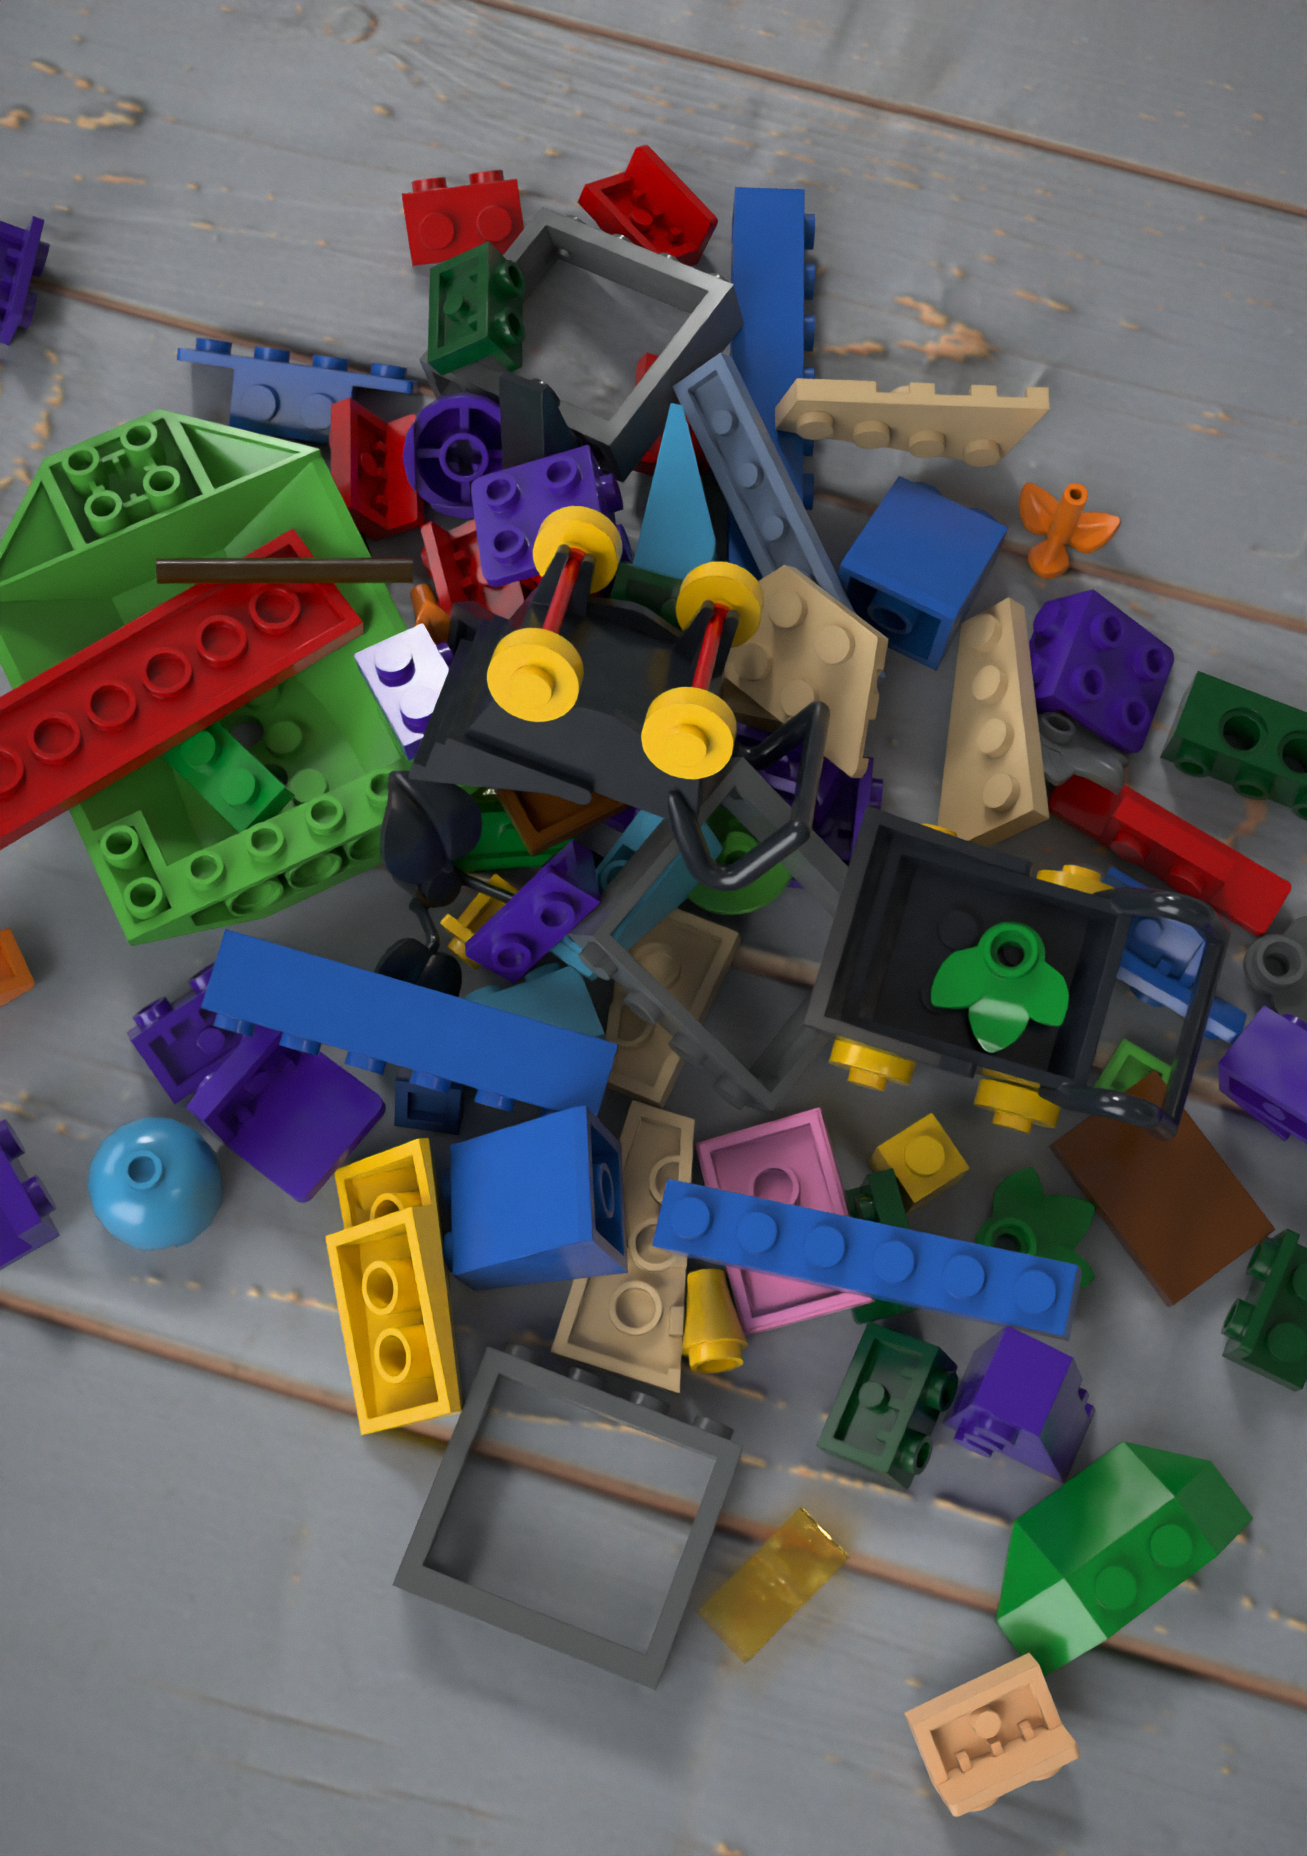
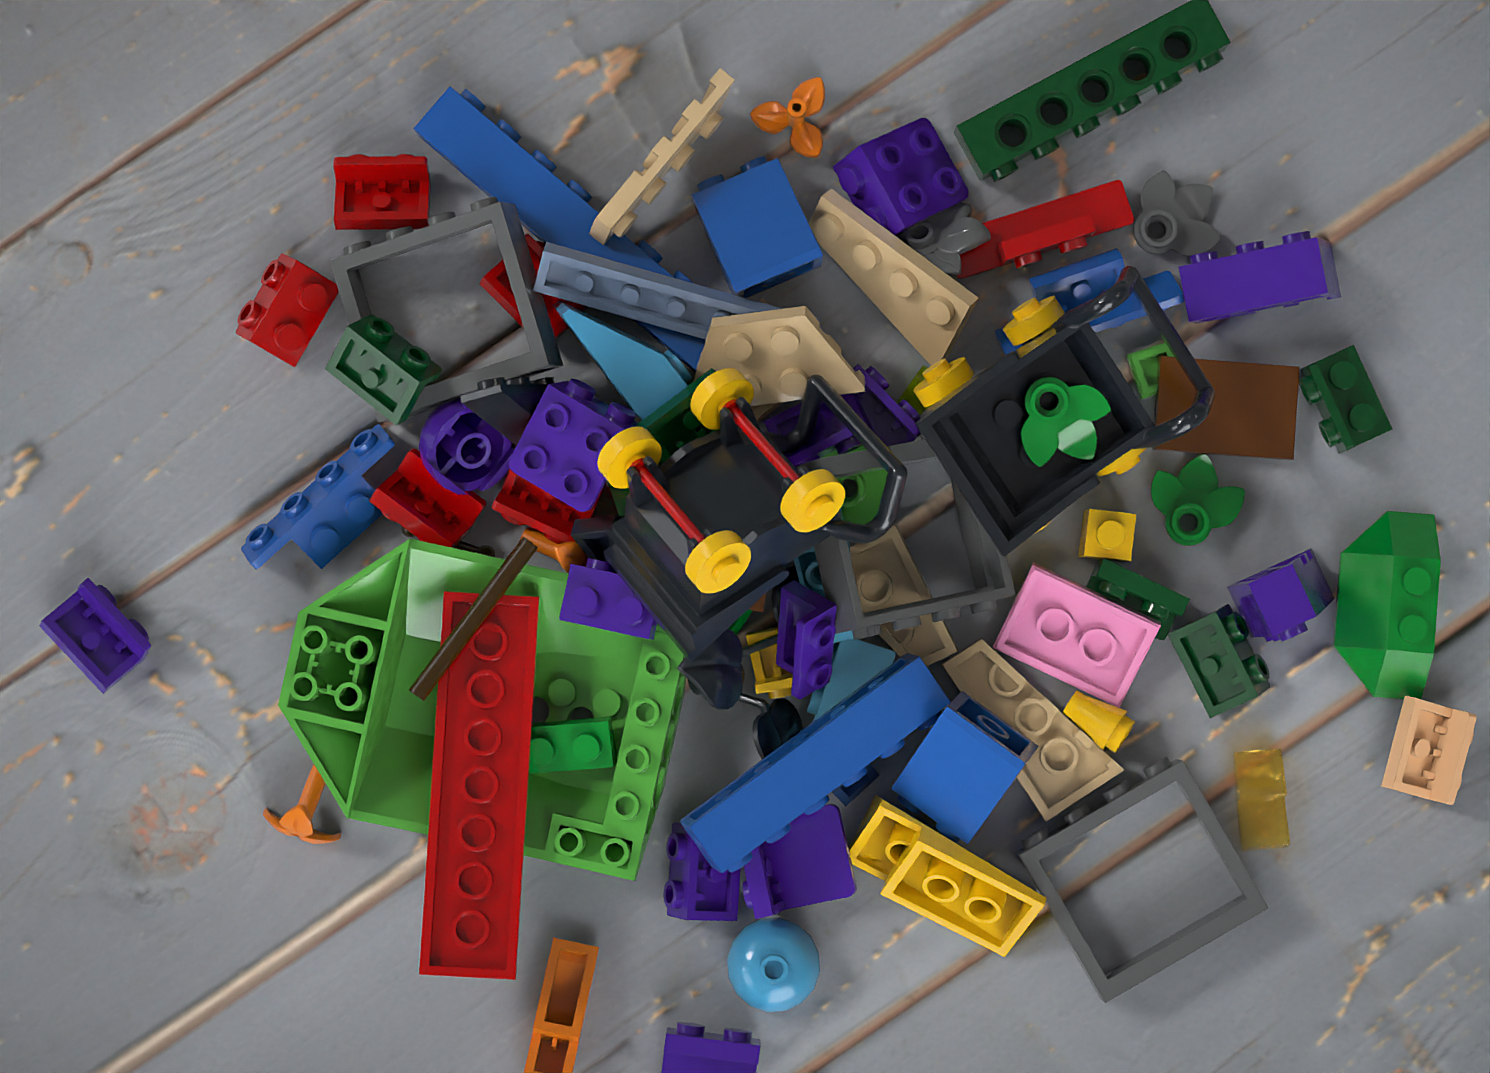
camera: 50 degrees left, 15 degrees up
blue brick [652,1178,1082,1341] -> none

